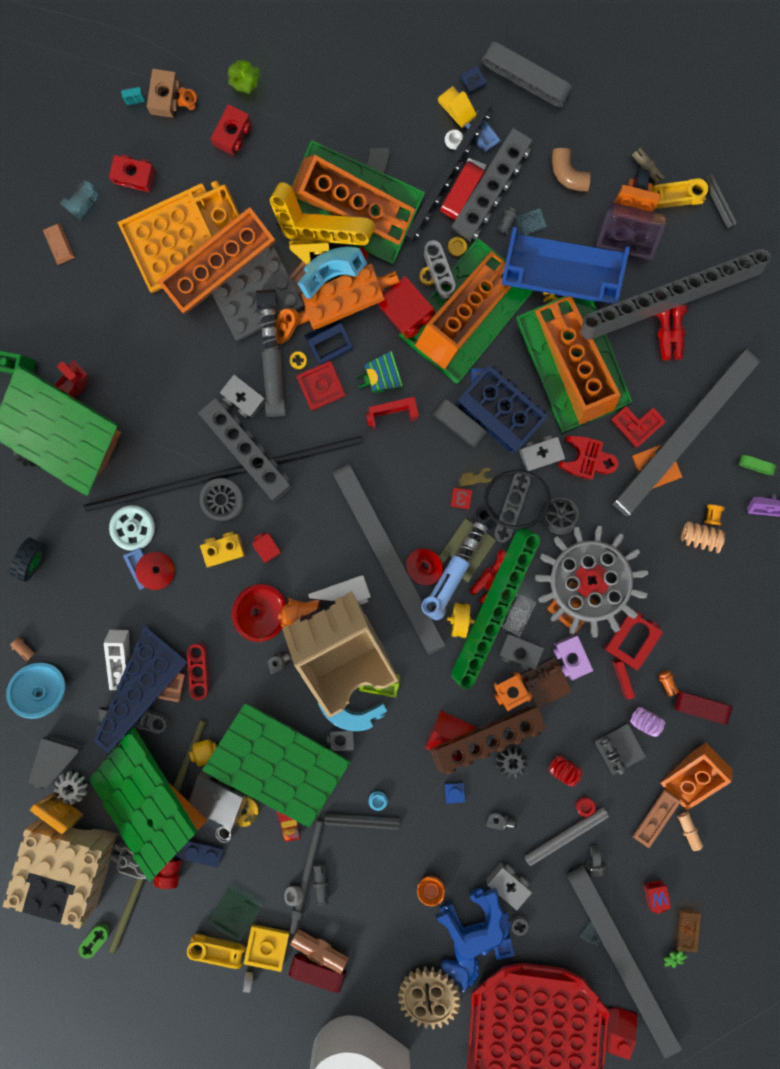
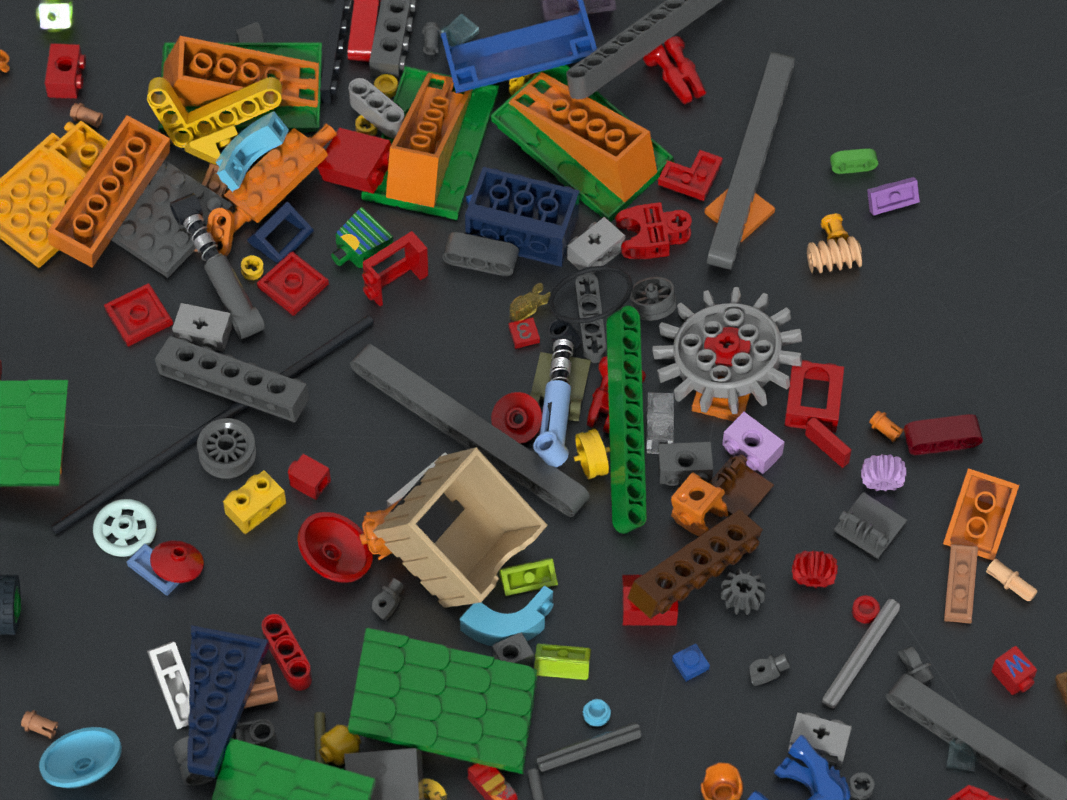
camera: 25 degrees left, 30 degrees down
none -> nougat pin [70,103,103,128]
none -> red tile [104,283,173,347]
none -> lime slope [534,644,591,680]

